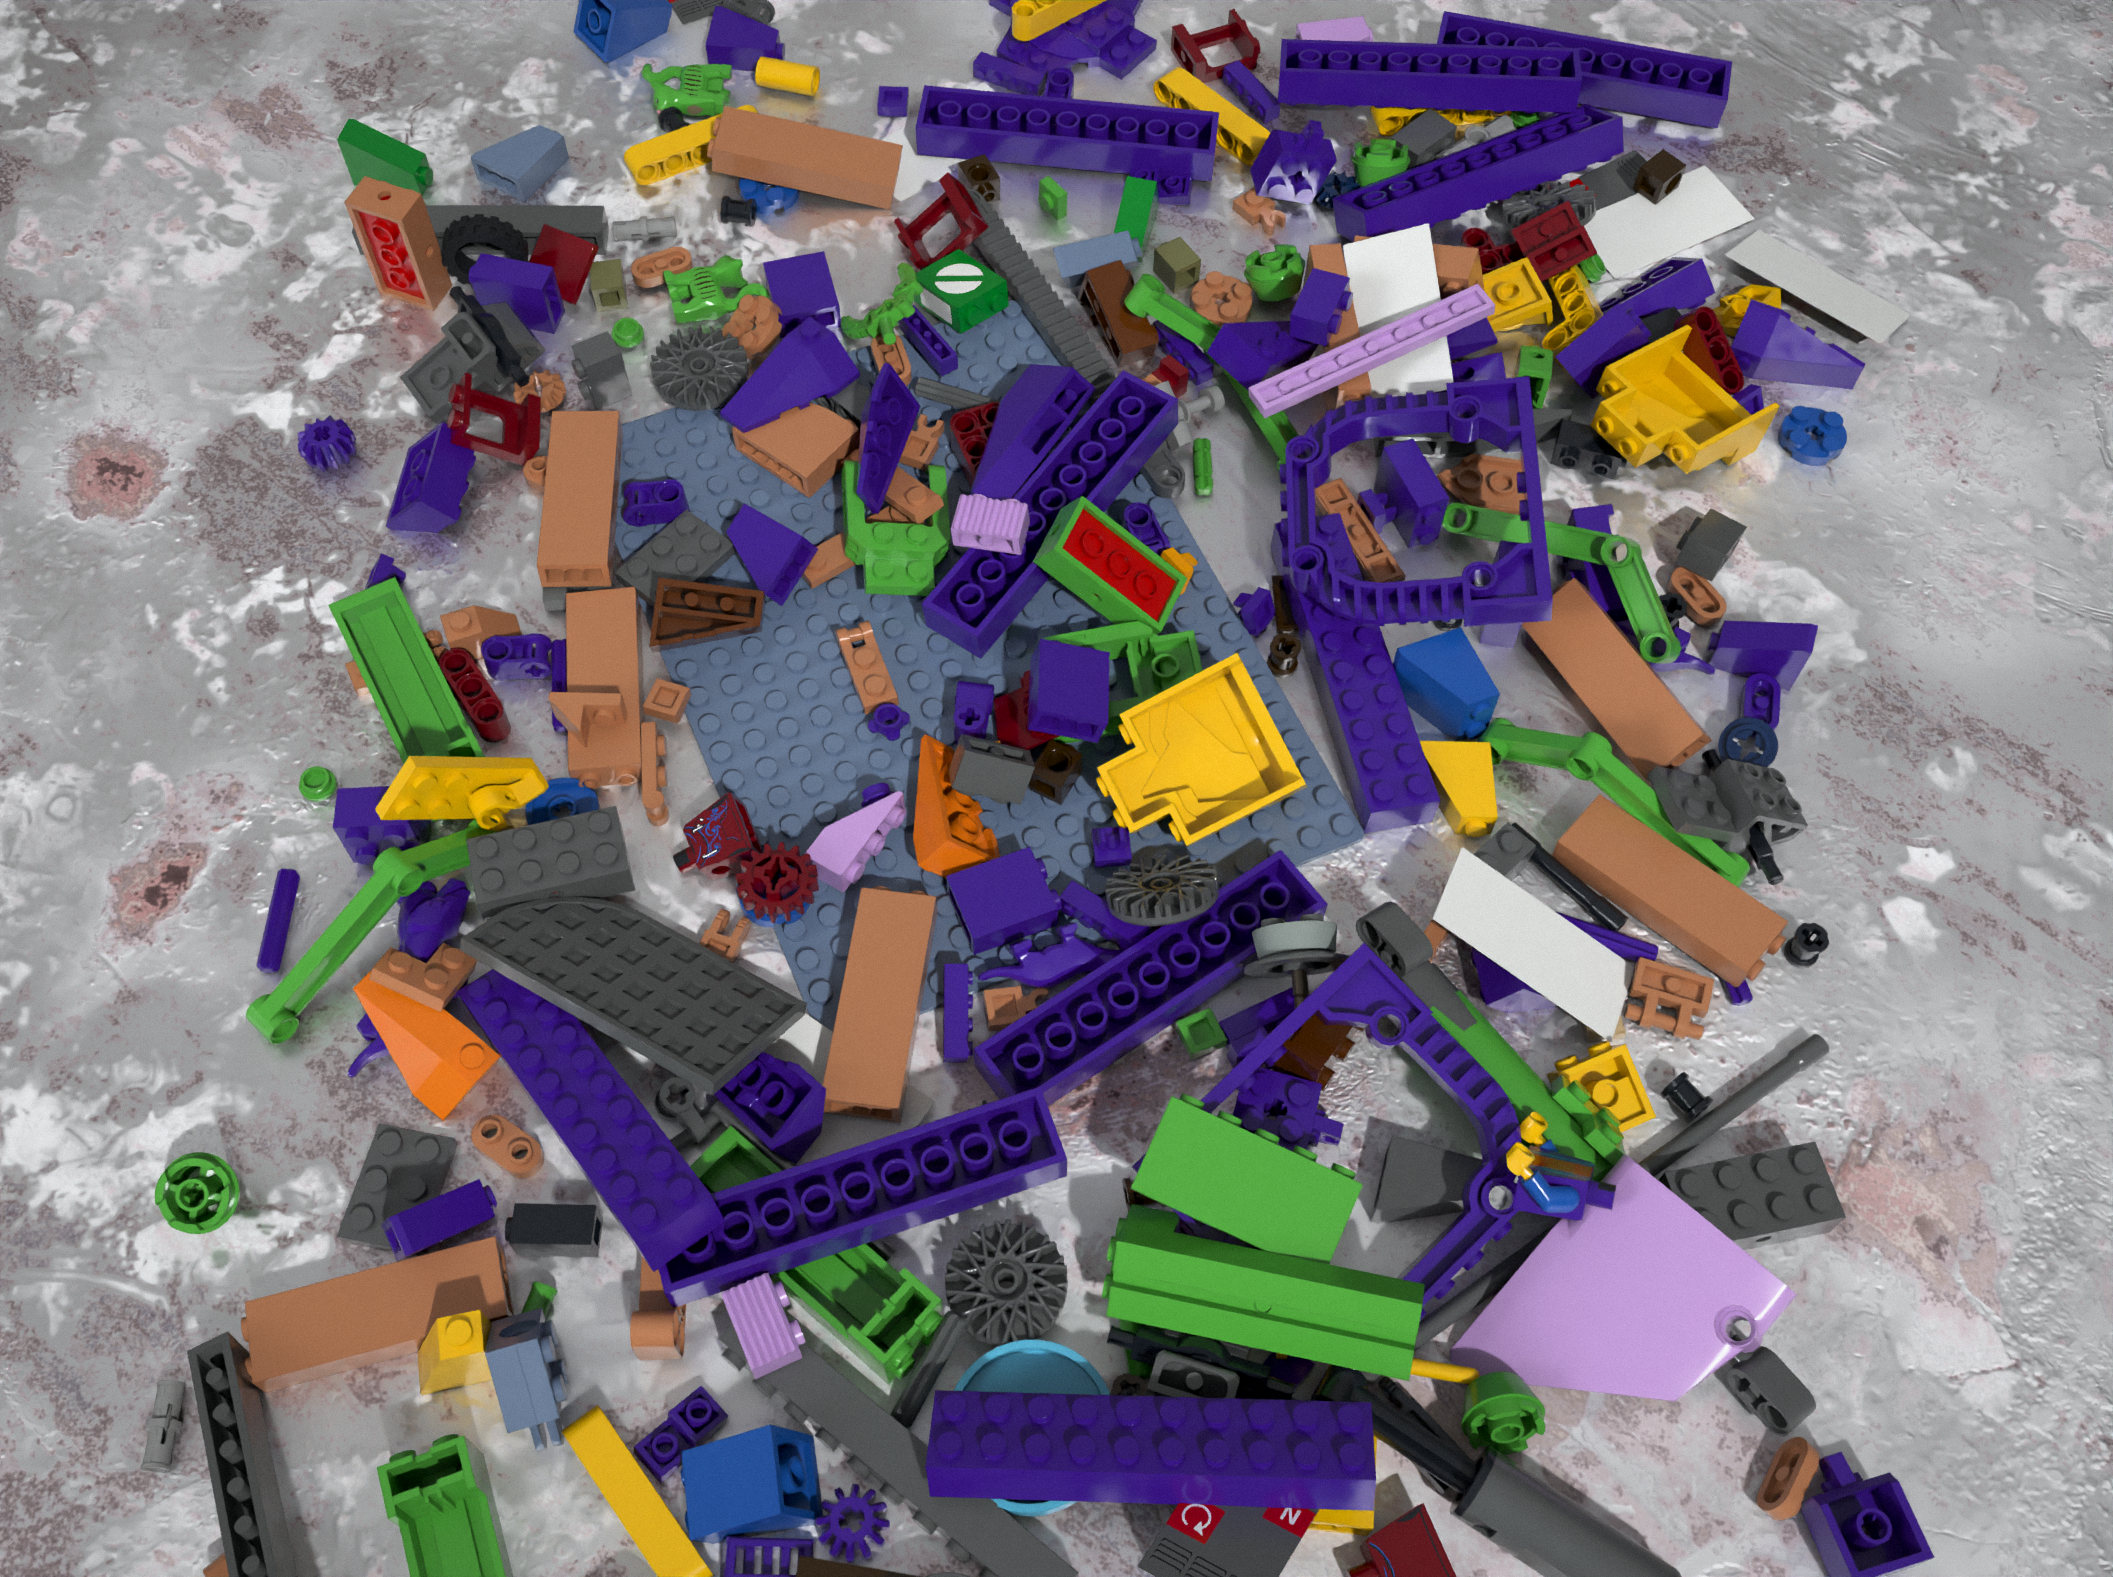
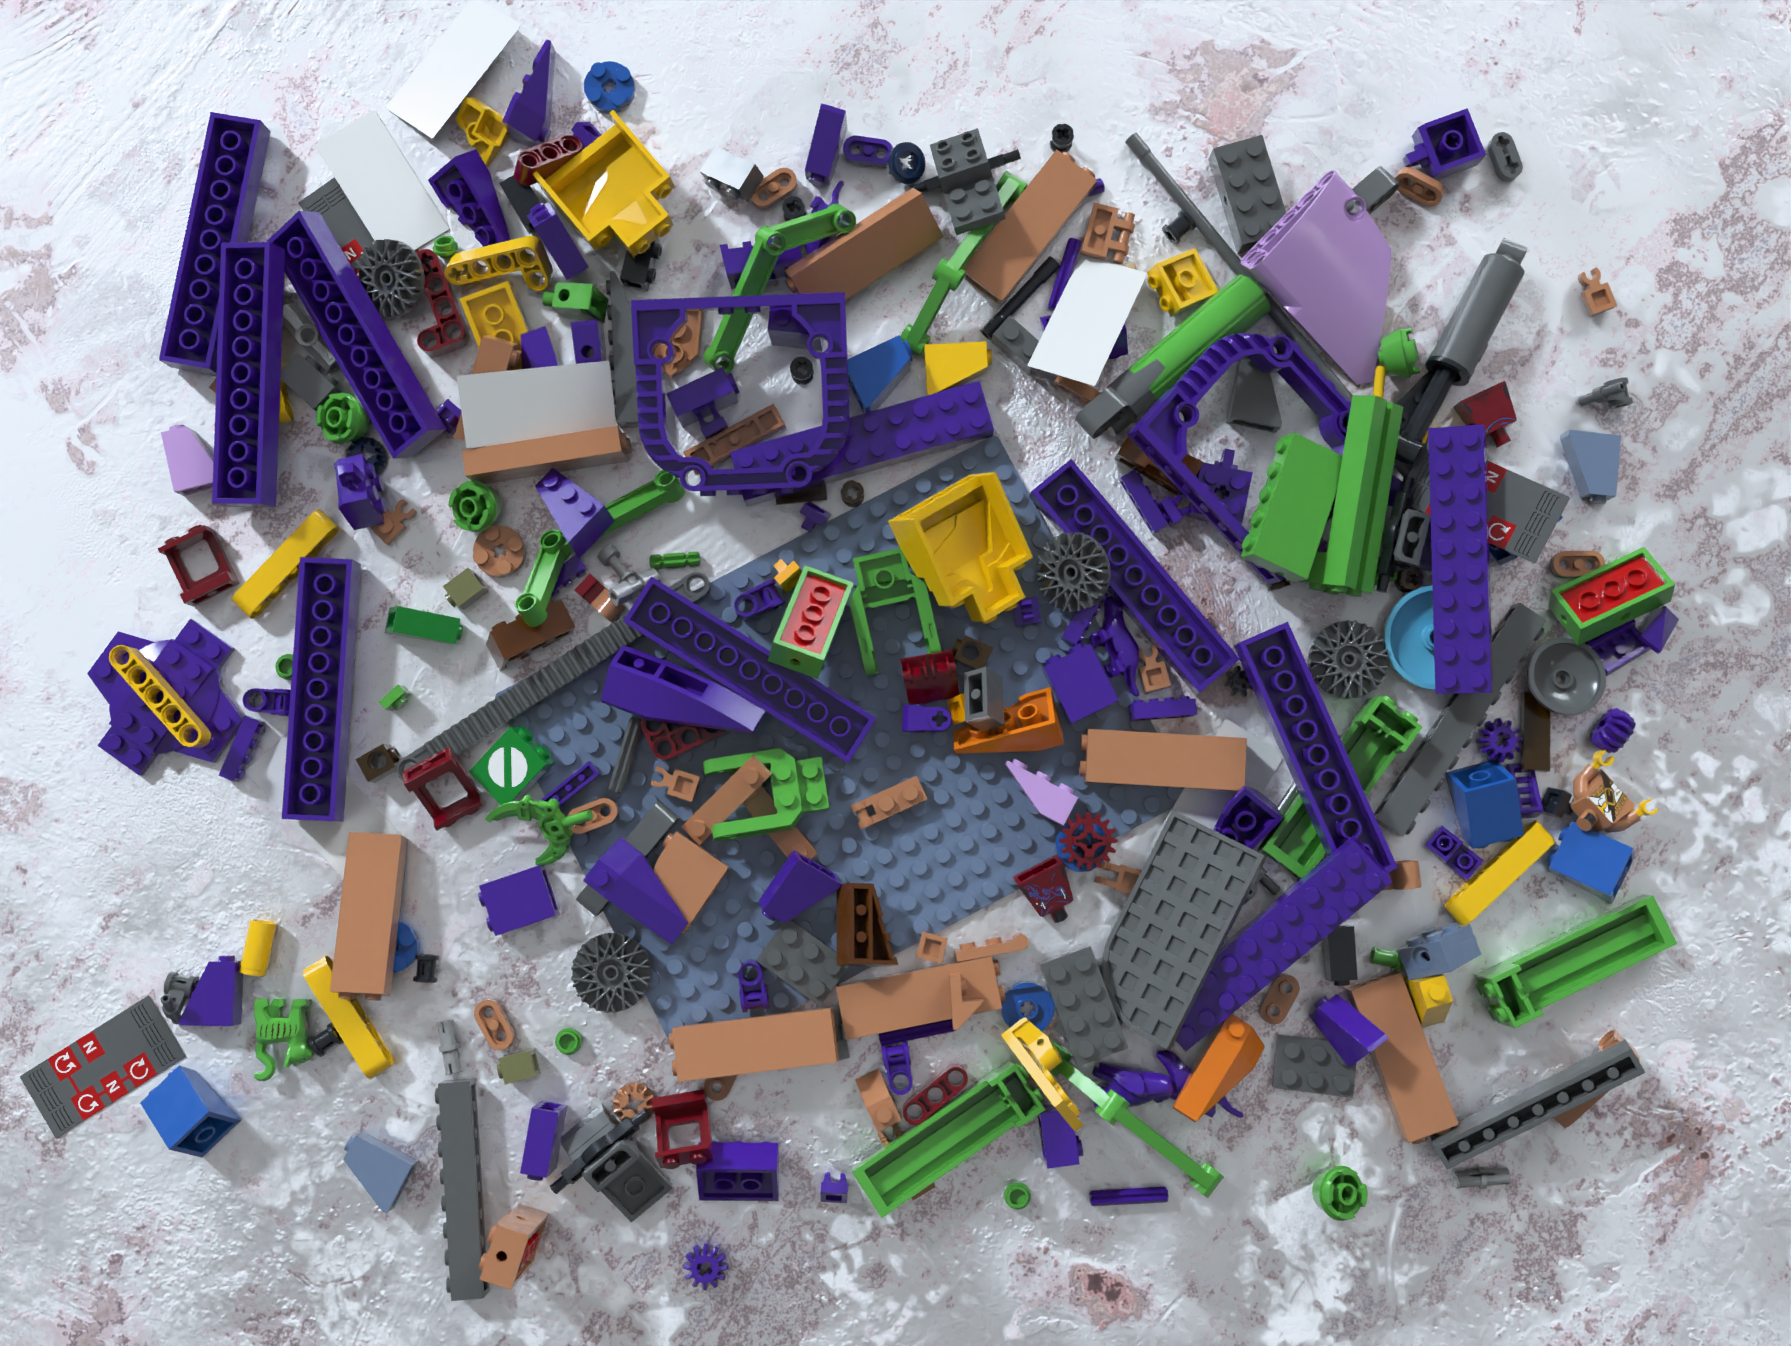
camera: 90 degrees left, 25 degrees up
green slope [337,119,433,196] -> none
nougat plate [369,943,478,1012] -> none
black tyre [441,214,529,288] -> none
dark red slope [529,224,599,305] -> none
dark grey brick [571,331,632,410] -> none
bright green animal [663,255,770,324] -> none
lavender brick [721,1273,806,1379] -> none
nougat plate [722,294,782,359] -> none
dark purple wedge [857,363,921,514] -> none
dark purple plate [861,783,895,808] -> none
dark purple plate [868,704,910,741] -> none
dark purple plate [877,86,909,117] -> none
dark grey axle [890,1310,967,1428] -> none
lavender brick [950,494,1030,555] -> none
dark purple brick [1028,638,1110,743] -> none
sand blue slope [1053,230,1143,289] -> none
dark purple slope [1129,168,1193,205] -> none
bright green plate [1175,1008,1227,1060] -> none
dark purple piece [1222,60,1281,124] -> none
piece [1244,914,1350,1020] -> none
lavender plate [1248,284,1495,418] -> none
dark purple brick [1290,268,1353,346] -> none
torso [1506,1111,1616,1221] -> none
dark red slope [1510,200,1597,283] -> none
bright green plate [1550,1074,1625,1166] -> none
dark brown brick [1633,149,1687,205] -> none

